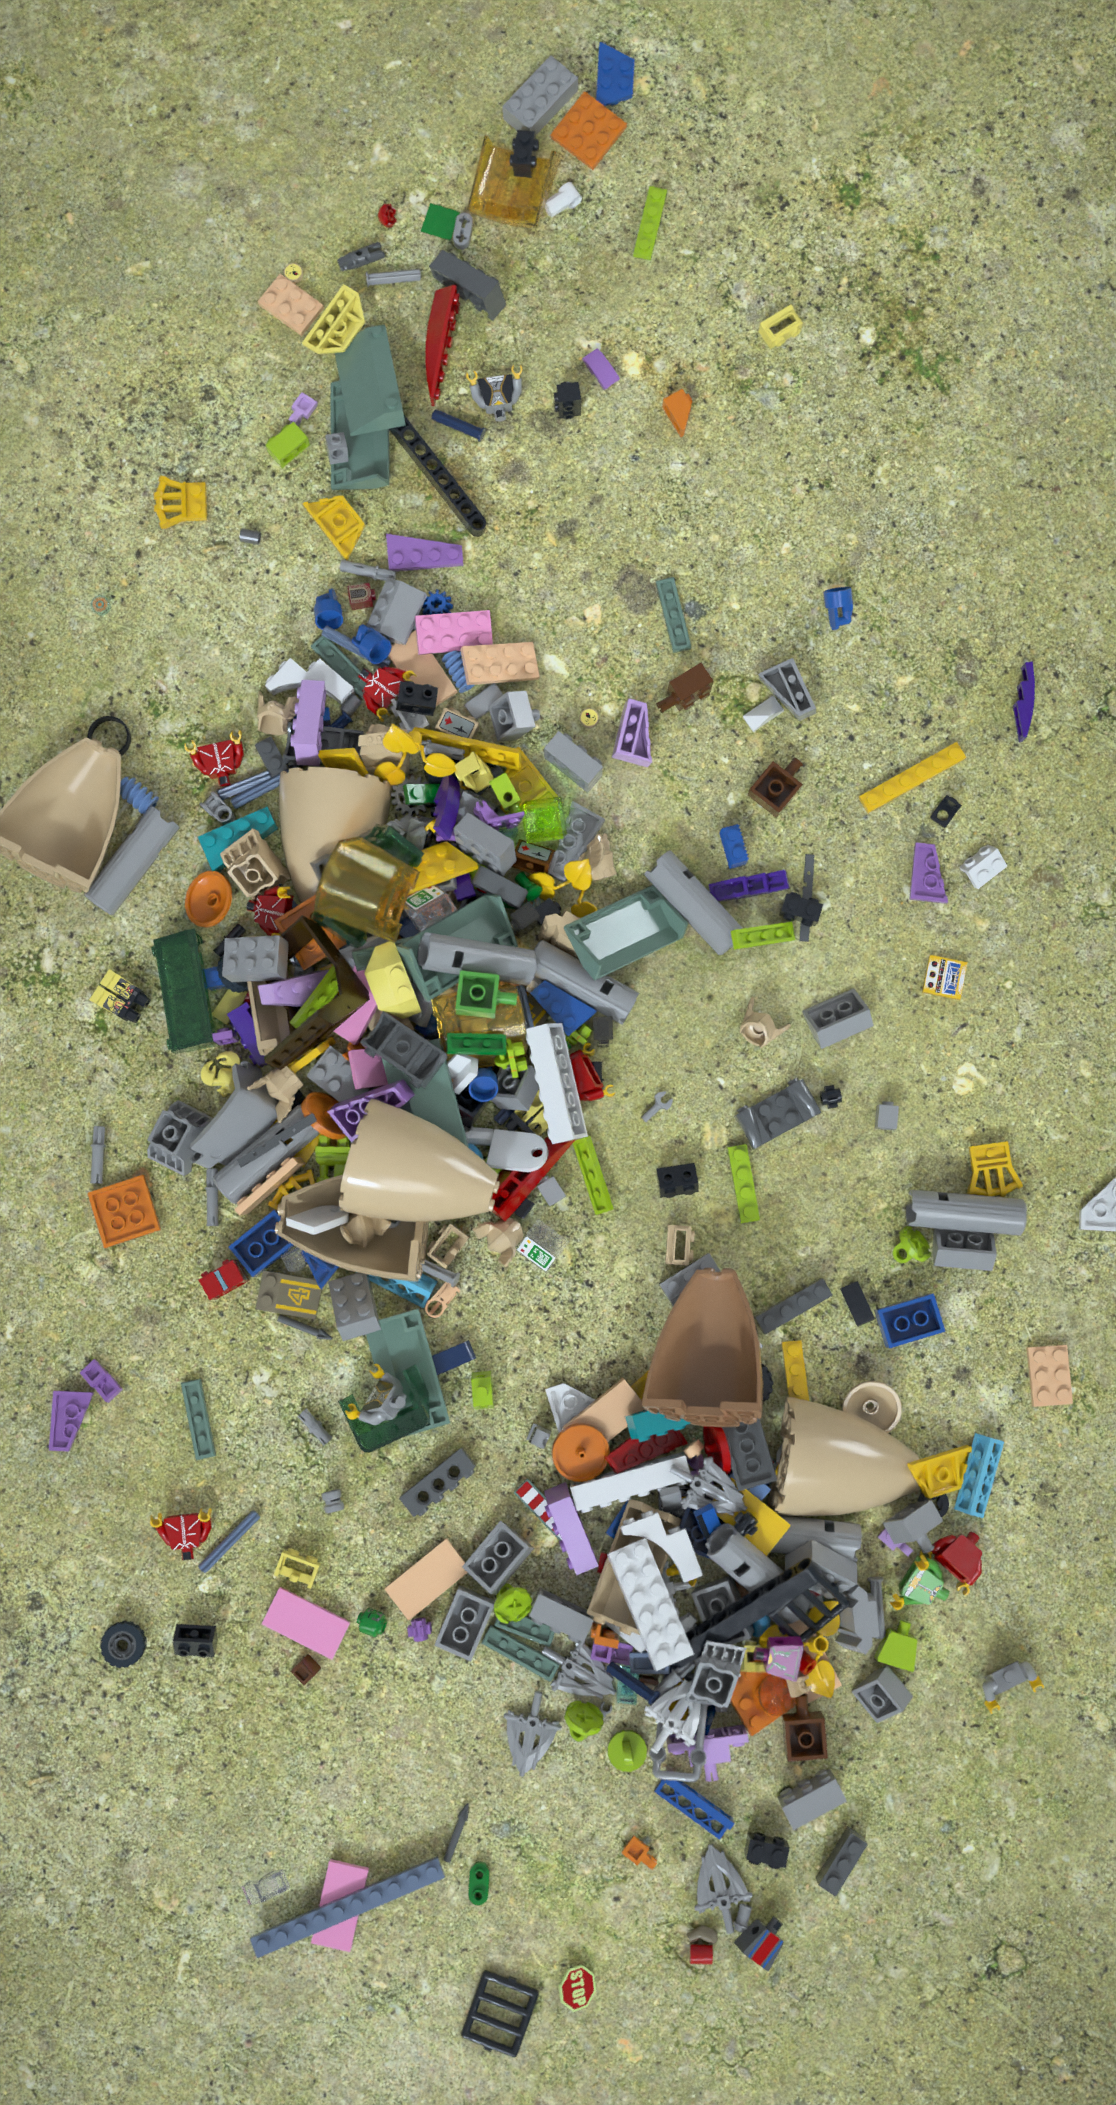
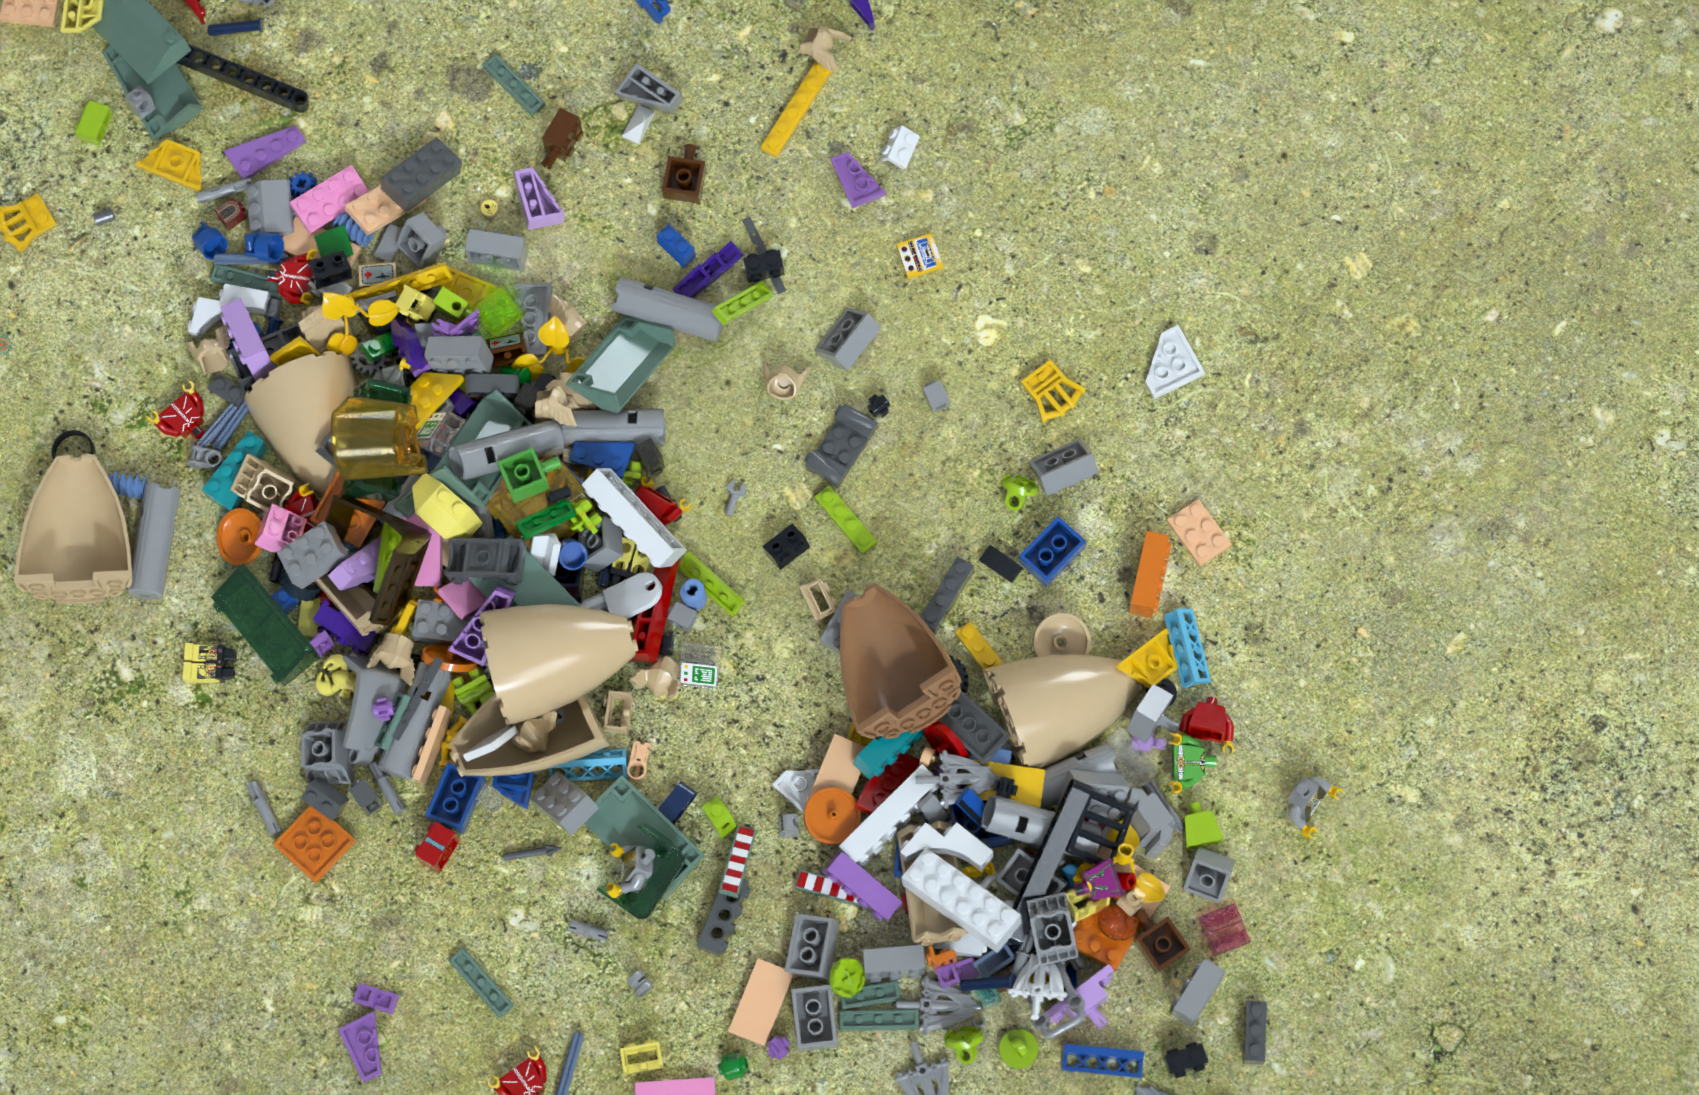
camera: 25 degrees left, 10 degrees down
dark tan slope [255,1270,322,1319] -> none
lavender plate [289,392,318,426] -> none
light grey axle [420,1259,460,1287] -> none
light grey piece [906,1189,1027,1236] -> none
black bracket [930,795,962,828] -> none
none -> bright pink slope [255,504,307,552]
none -> dark grey brick [301,777,350,821]
none -> green sticker [314,225,354,257]
none -> dark grey brick [348,779,383,816]
none -> medium lavender gear [372,697,395,722]
none -> sand green tile [374,692,411,751]
none -> dark grey brick [381,137,462,213]
none -> tan helmet [535,386,580,427]
none -> black pin [546,485,572,504]
none -> medium blue piece [680,578,707,611]
none -> tile [719,825,757,898]
none -> tan helmet [800,26,852,72]
none -> clear wing [1106,726,1159,791]
none -> orange brick [1129,531,1172,619]
none -> clear pink slope [1198,903,1251,957]

